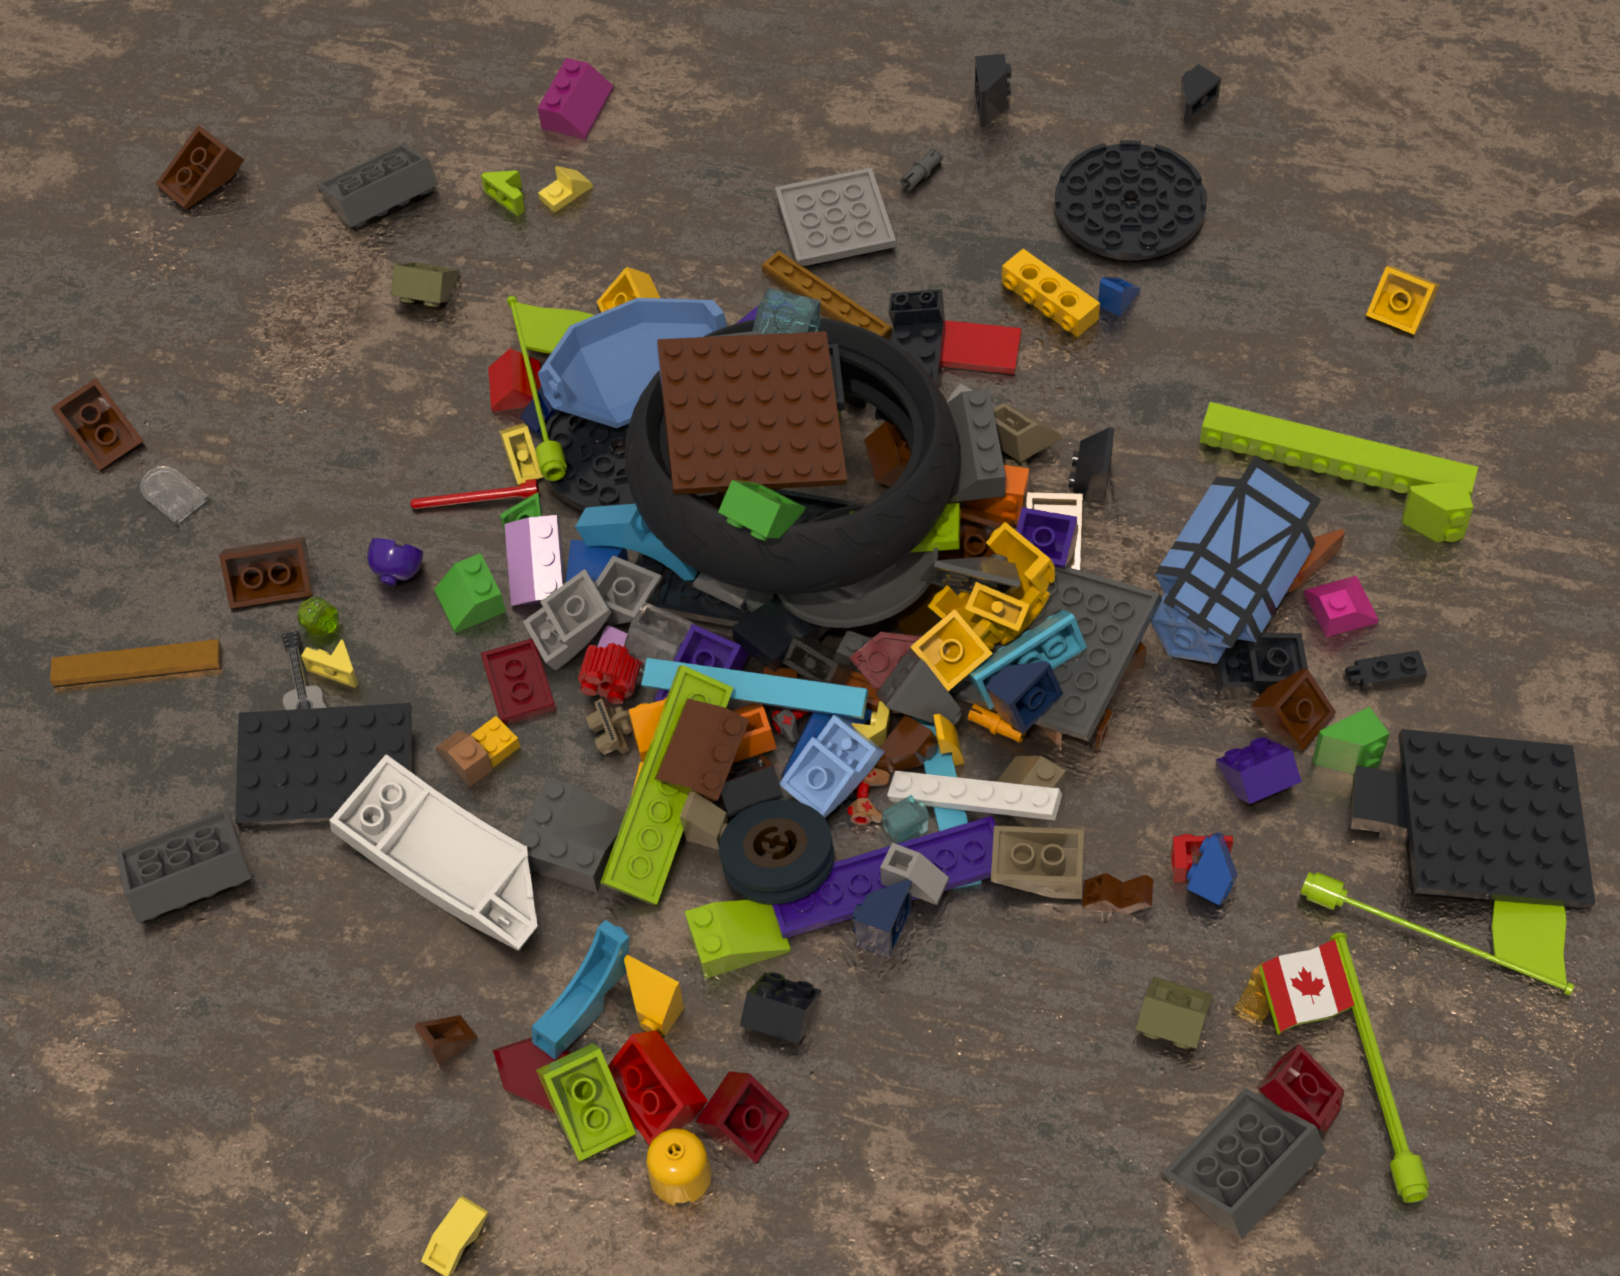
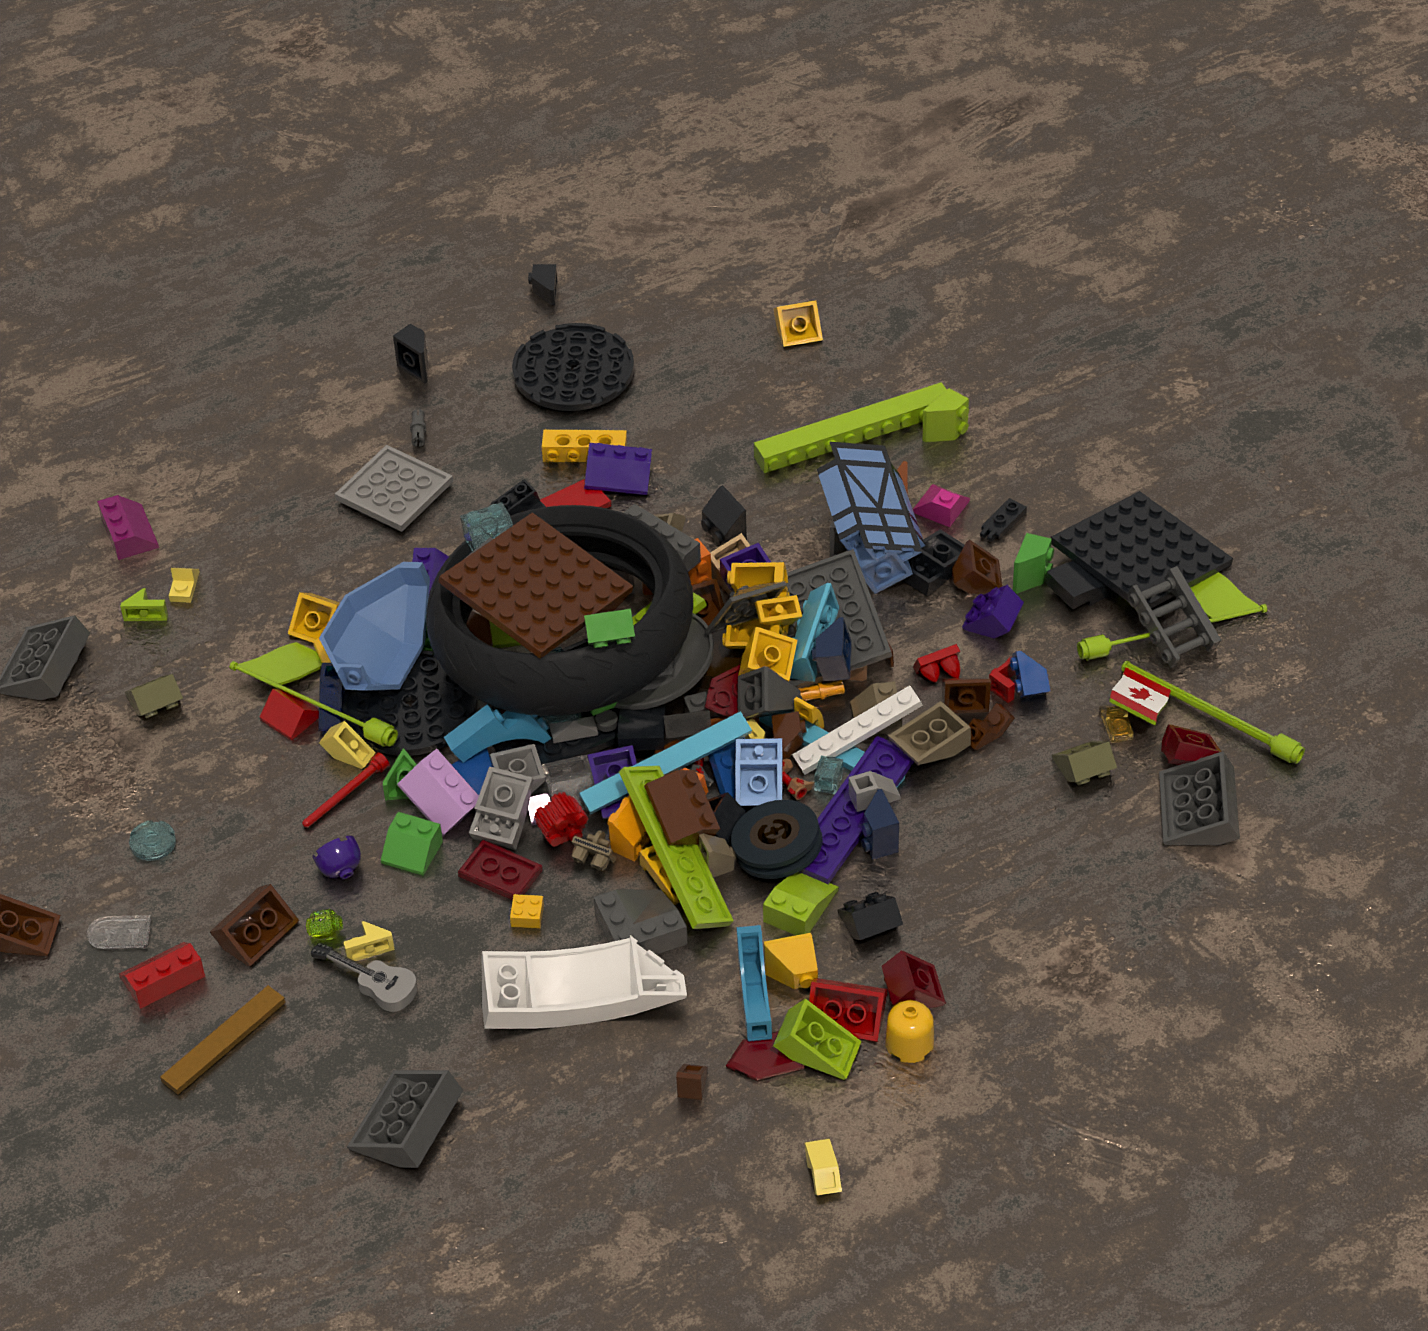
camera: 45 degrees left, 10 degrees down
black plate [235,703,412,826] -> none
medium nougat slope [435,731,493,787] -> none
pearl gold tile [761,250,892,338] -> none
blue slope [1098,277,1141,316] -> none
none -> red slope [119,942,205,1009]
none -> clear light blue tile [129,820,176,861]
none -> dark purple slope [584,443,652,495]
none -> red tile [913,644,960,682]
none -> reddish brown slope [942,678,991,714]
none -> dark grey fence [1127,566,1221,668]

